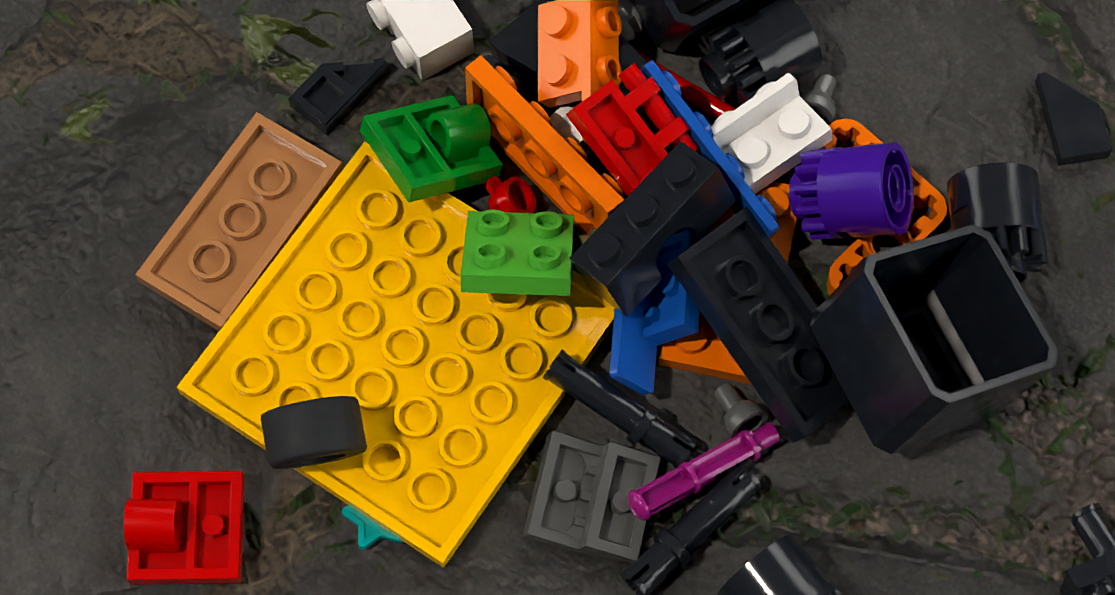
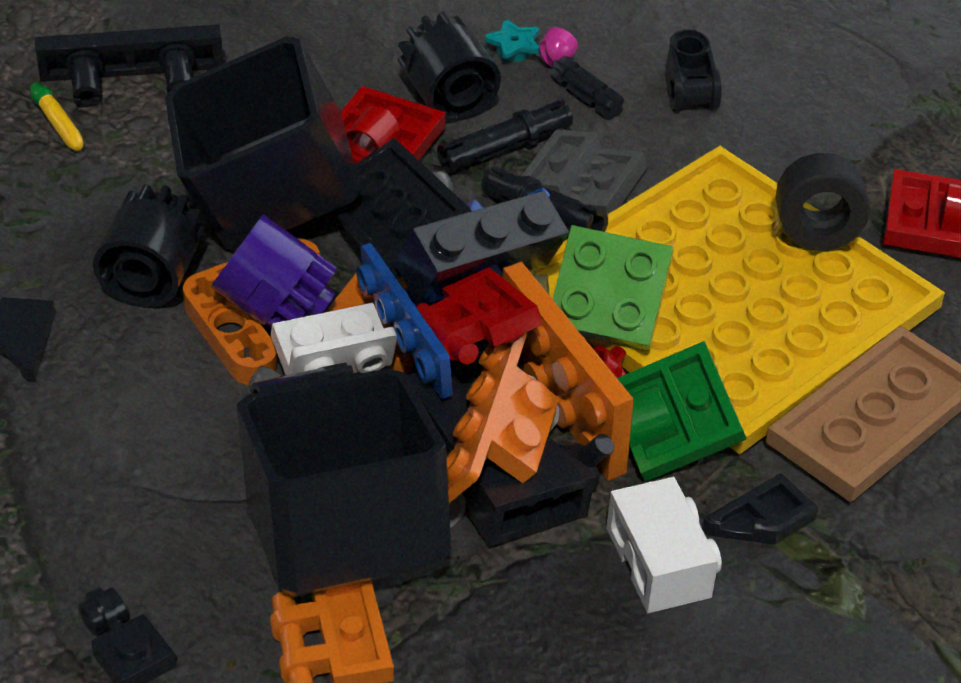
camera: 170 degrees left, 25 degrees down
magenta piece [627,422,780,521] -> none
none -> red plate [341,86,446,164]

